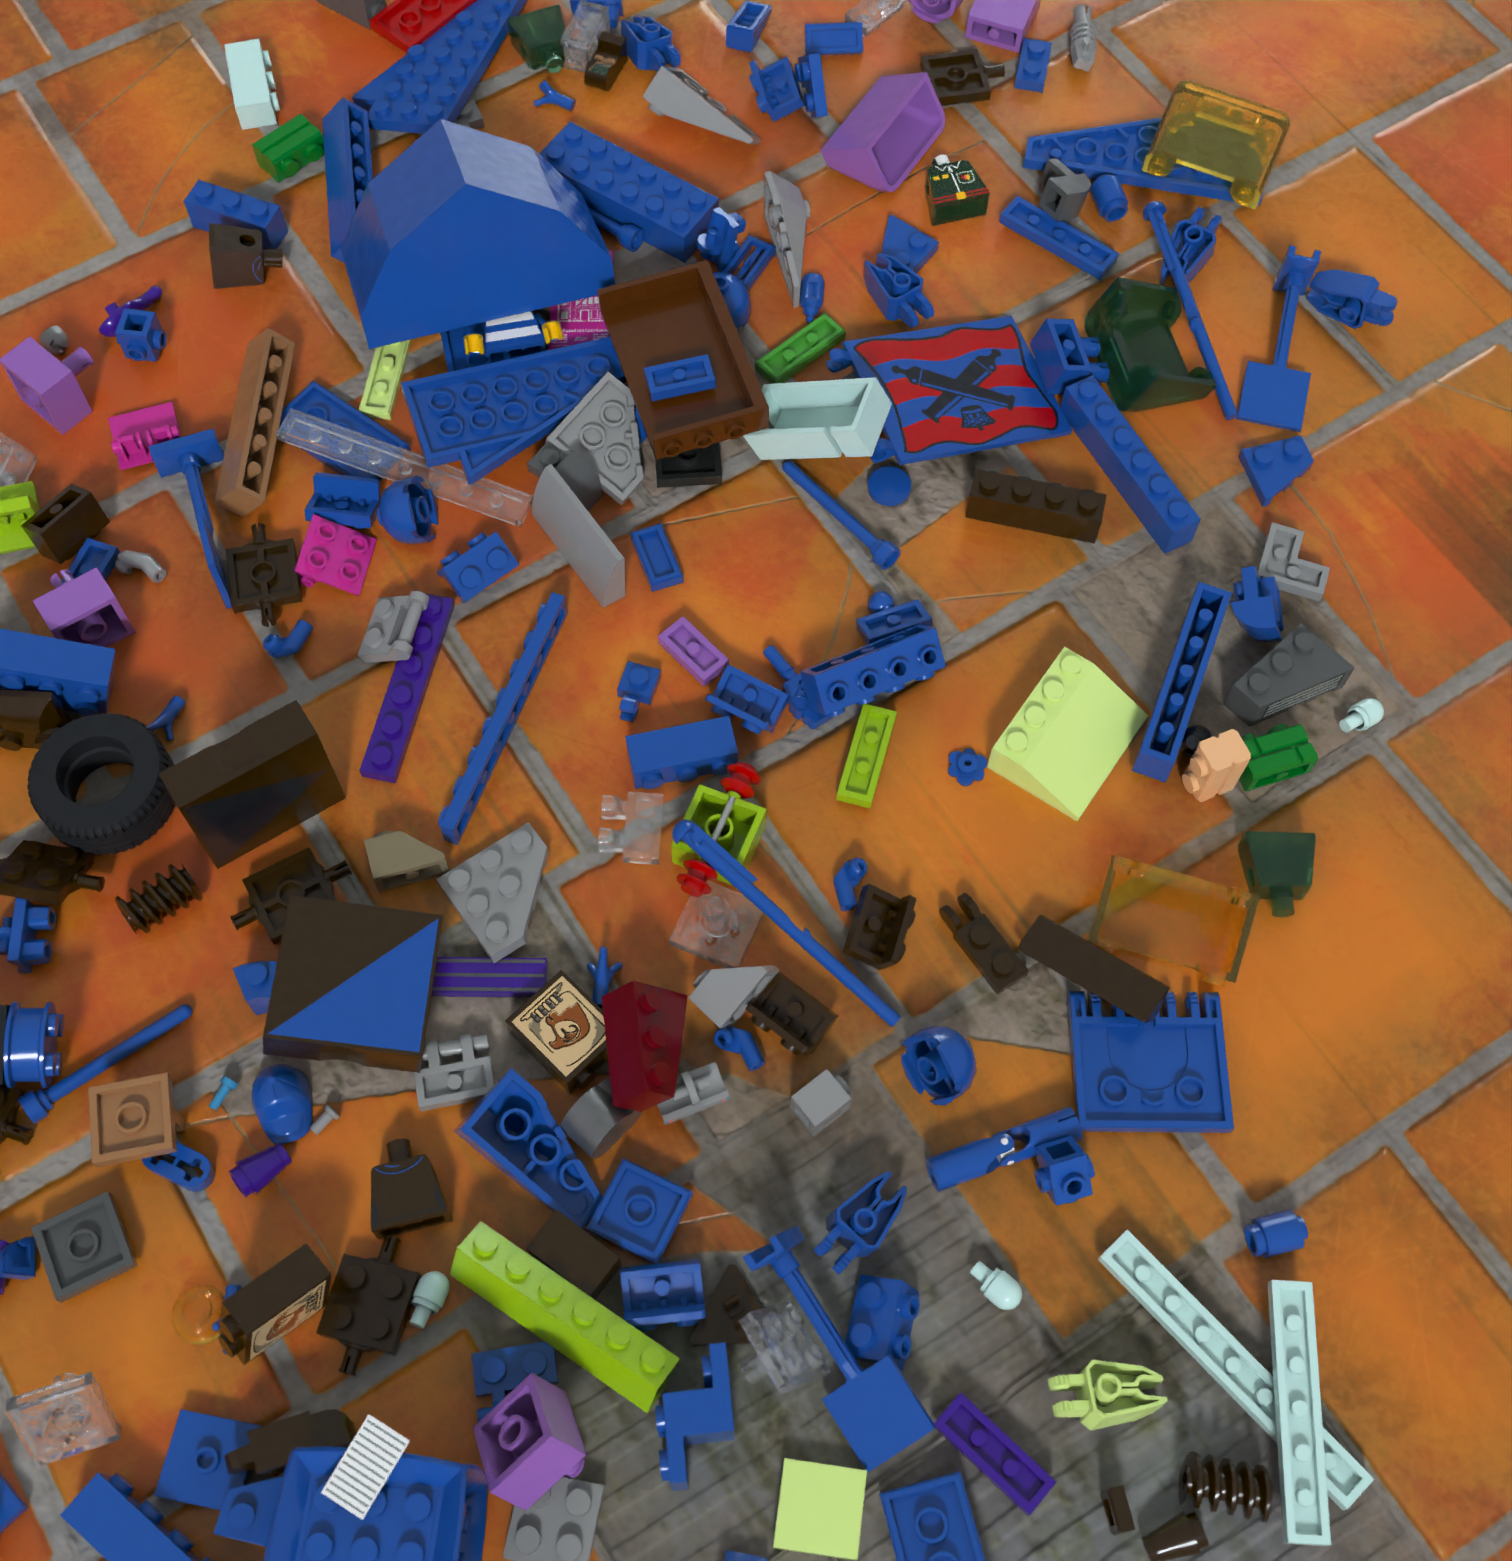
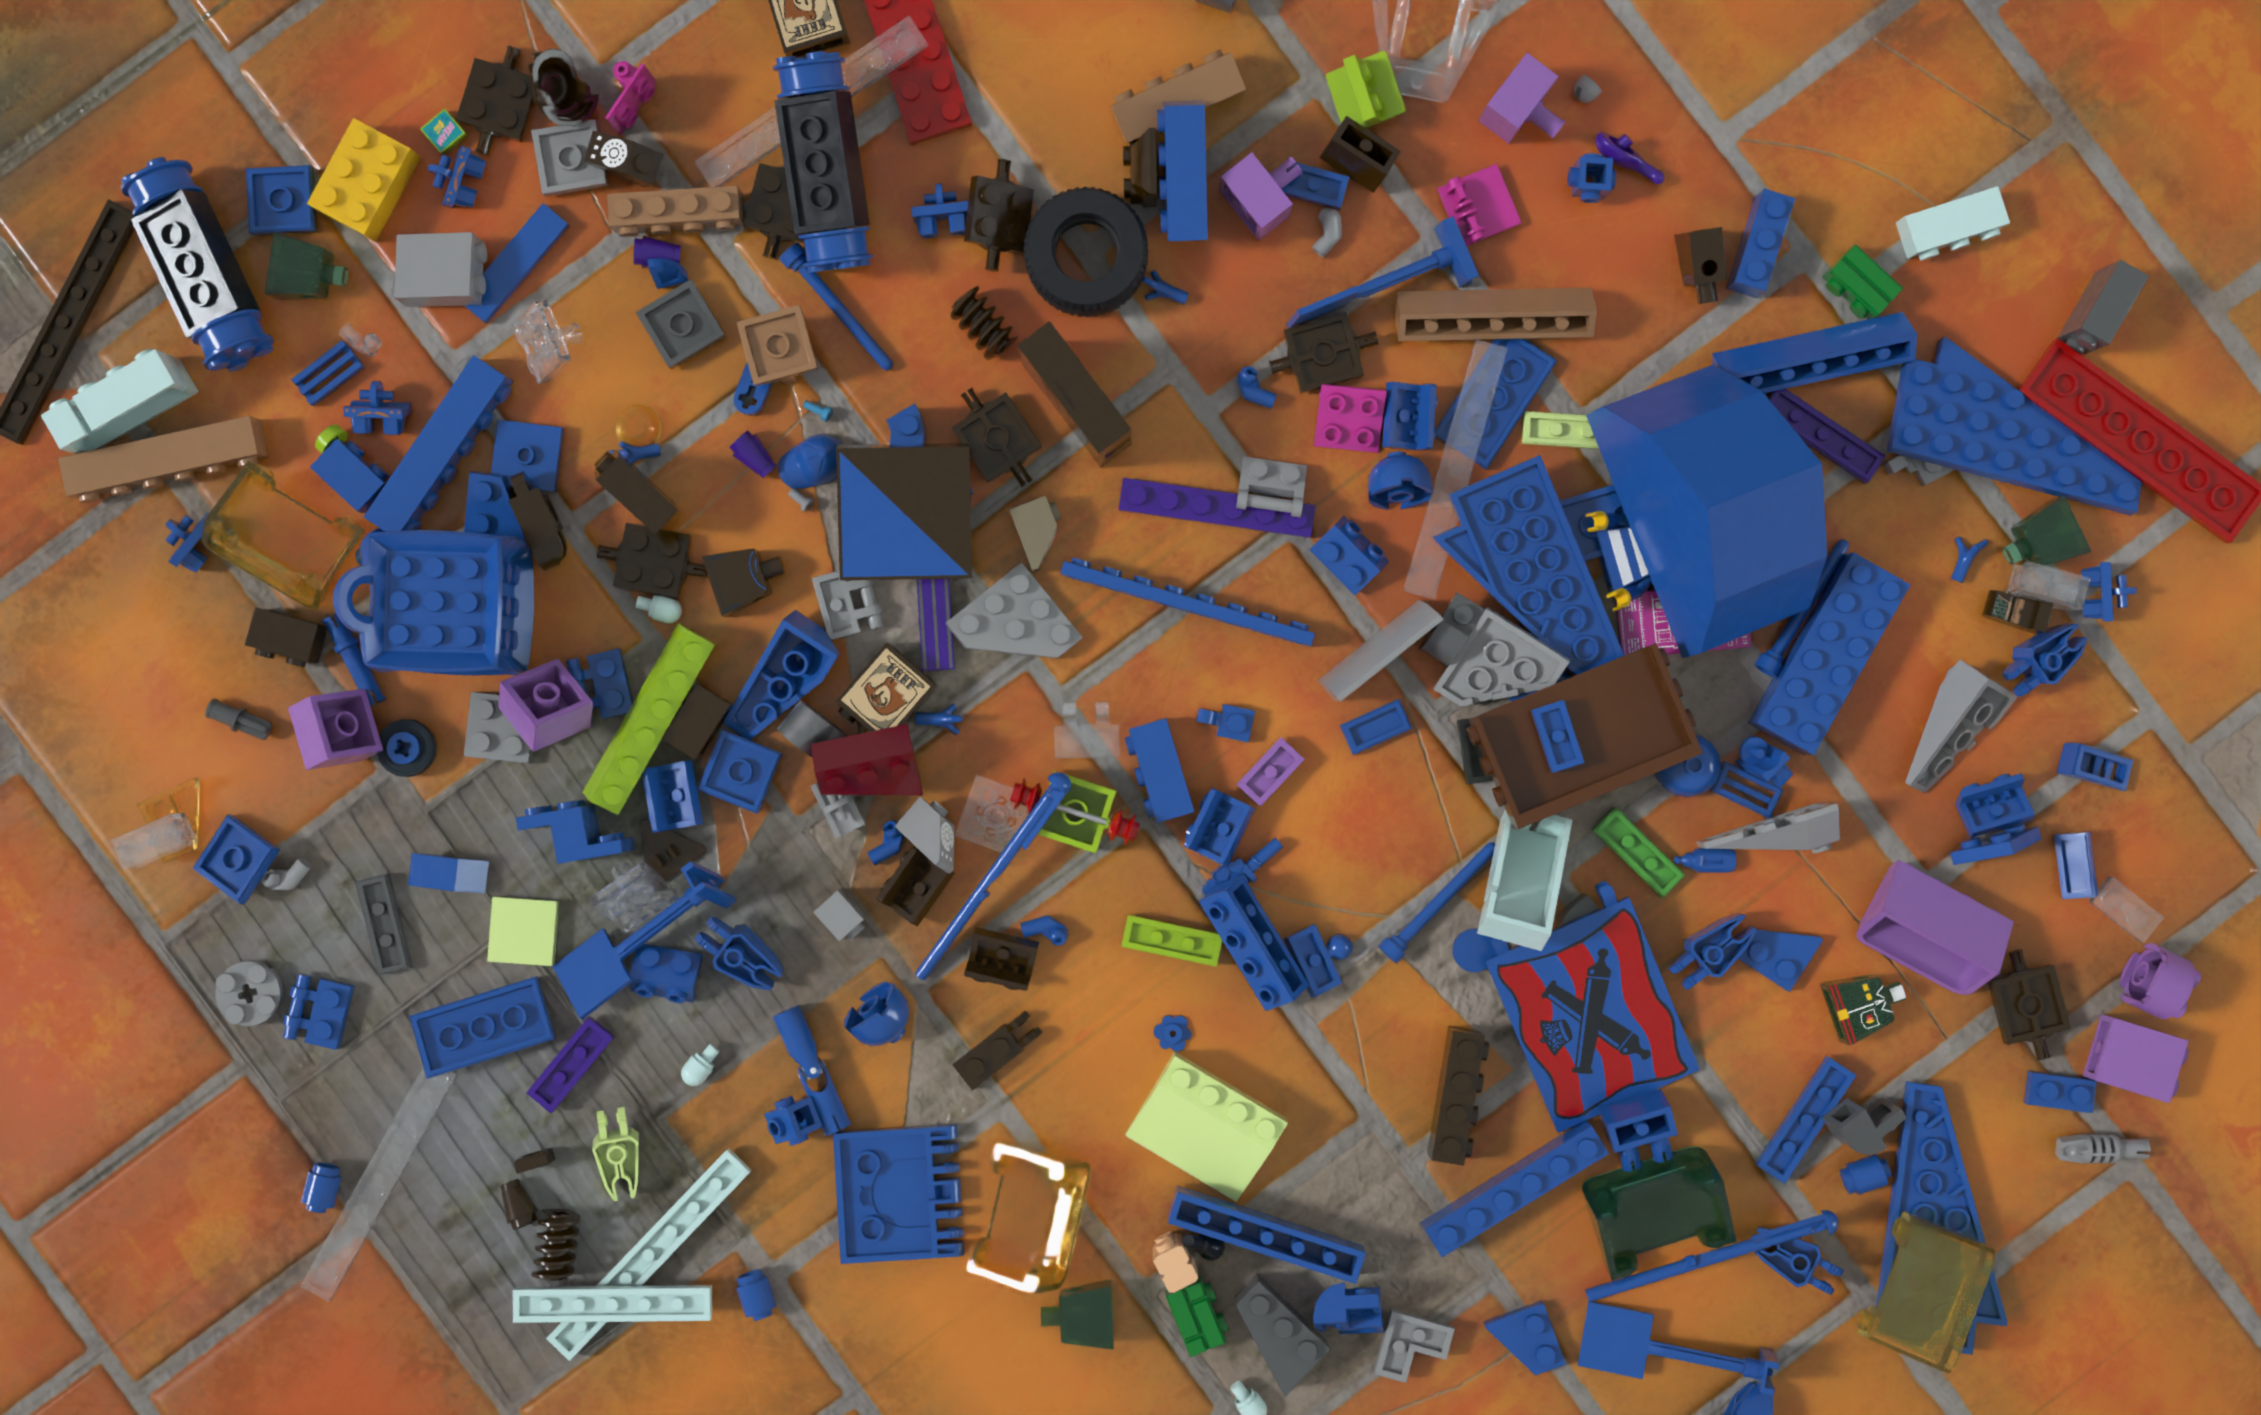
camera: 85 degrees right, 25 degrees up
white sticker [321,1414,410,1520] -> none
dark brown slope [1017,914,1170,1023] -> none

